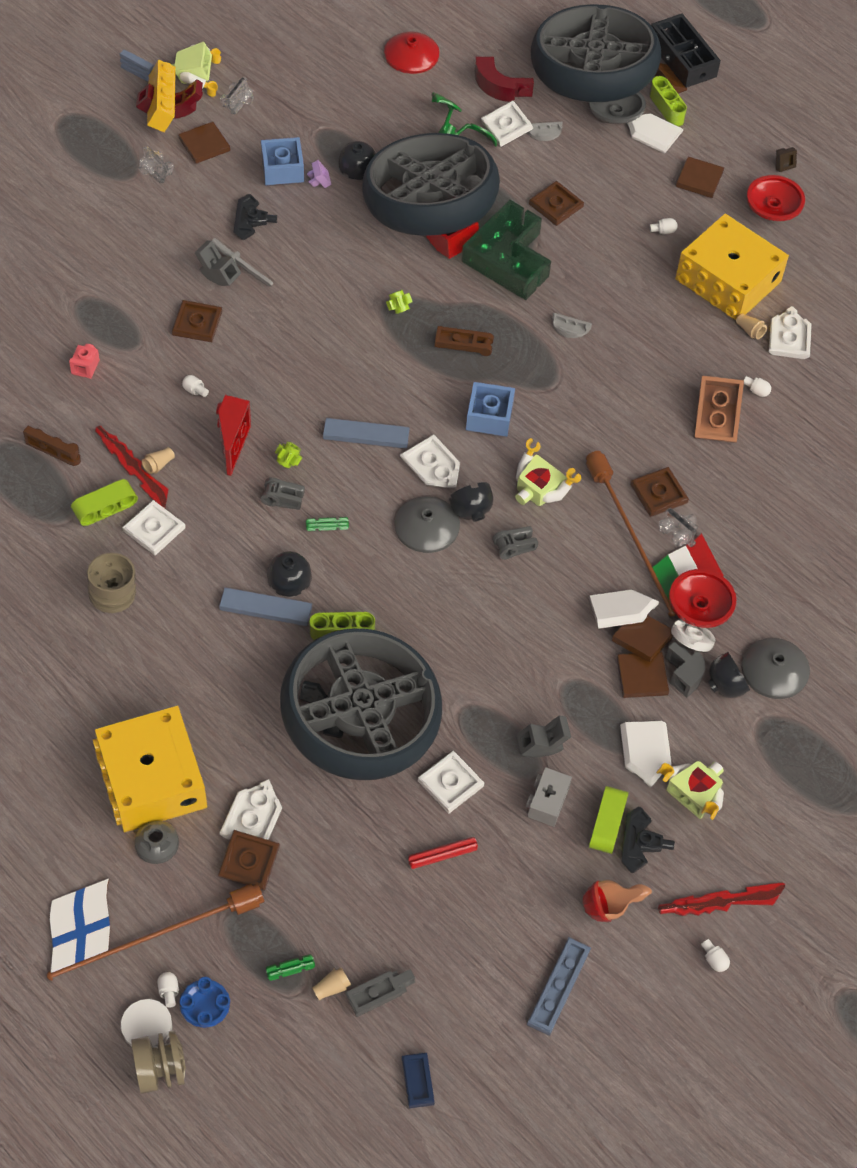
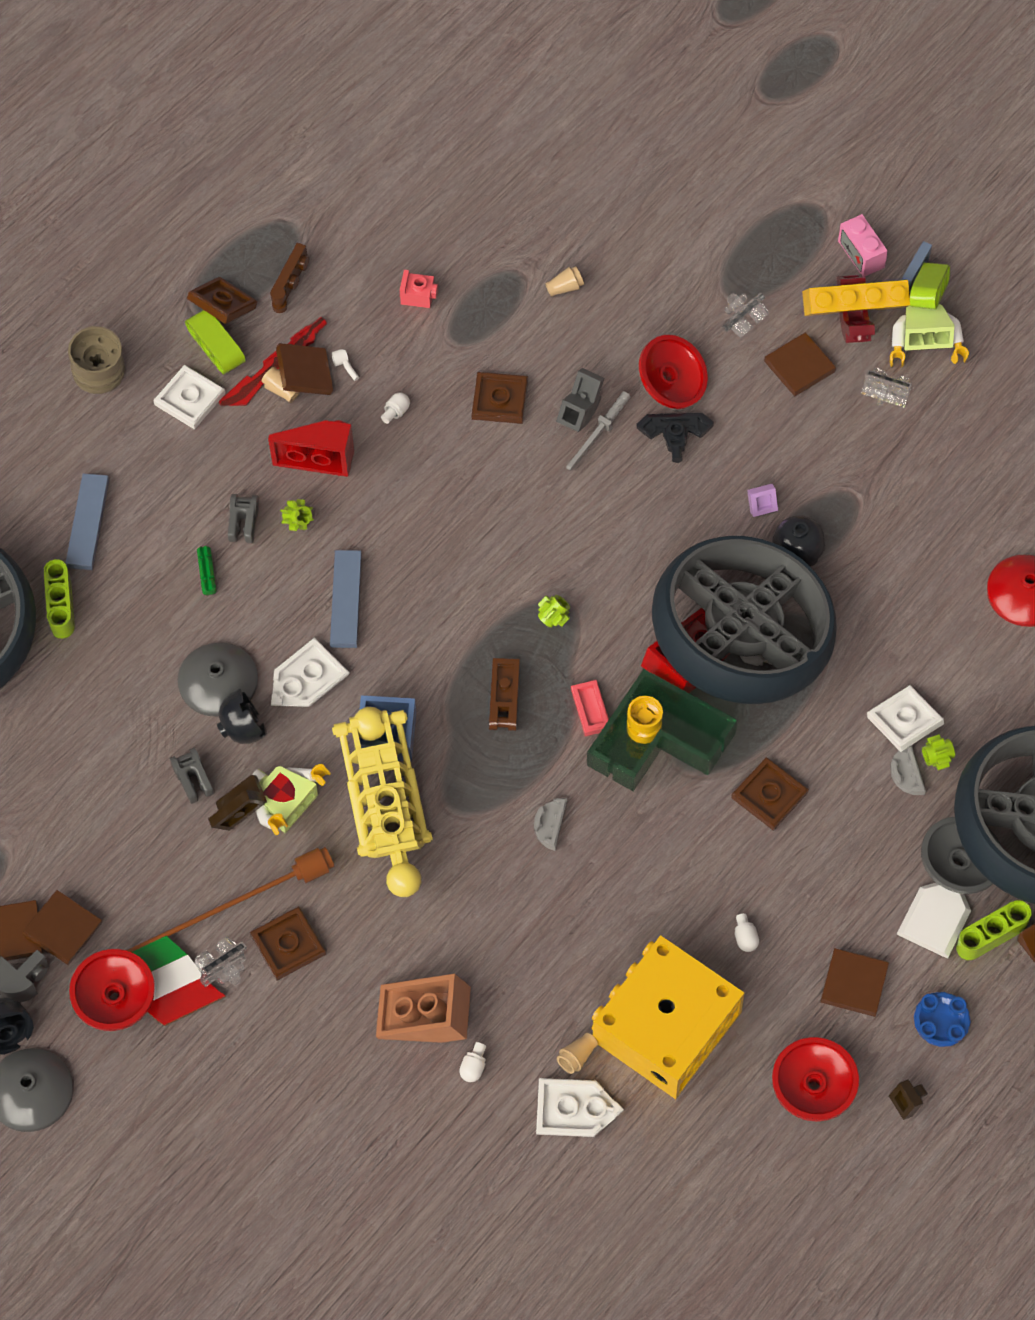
camera: 90 degrees right, 5 degrees up
medium blue brick [261,137,304,185] -> none
black cylinder [267,551,312,597] -> none
green plant [431,92,497,147] -> none
dark red arch [474,57,534,102] -> none
white tile [589,590,659,629] -> none
white tile [671,619,715,652] -> none
none -> reddish brown tile [187,277,258,324]
none -> dark brown panel [208,775,267,831]
none -> reddish brown tile [276,343,333,395]
none -> white hand [332,349,359,381]
none -> light yellow piece [332,707,433,897]
none -> tan cone [545,266,584,297]
none -> coral tile [571,680,611,737]
none -> yellow wheel [627,696,663,744]
none -> red dish [639,335,708,409]
none -> bright pink brick [838,214,888,277]
none -> lime beam [910,262,950,309]
none -> blue dish [914,992,971,1047]
none -> lime gear [922,735,955,770]

